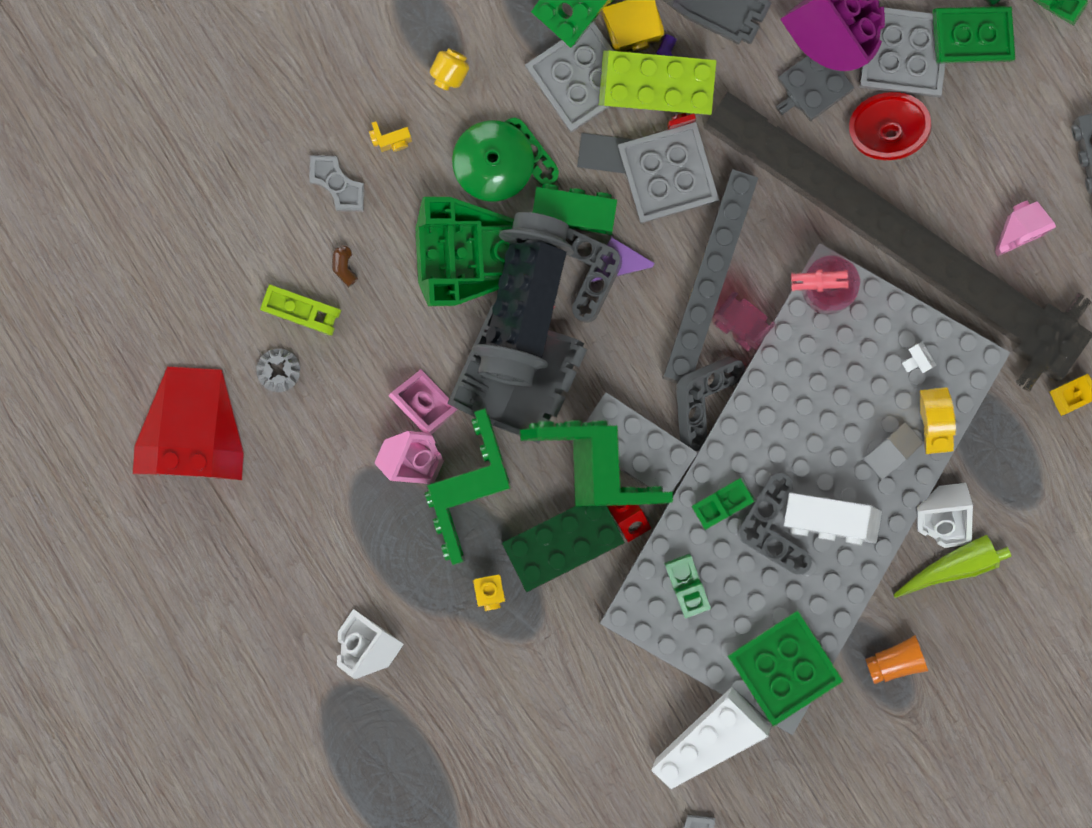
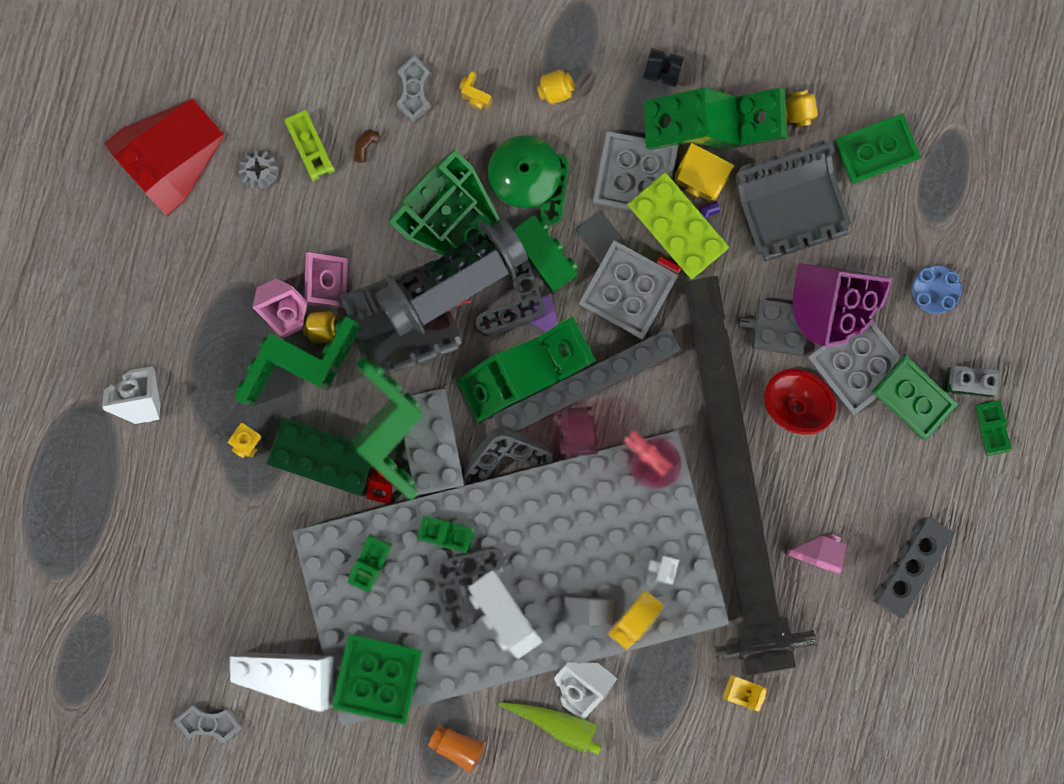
camera: 55 degrees right, 0 degrees up
none -> yellow head [303,311,340,344]
none -> green bracket [456,316,596,424]

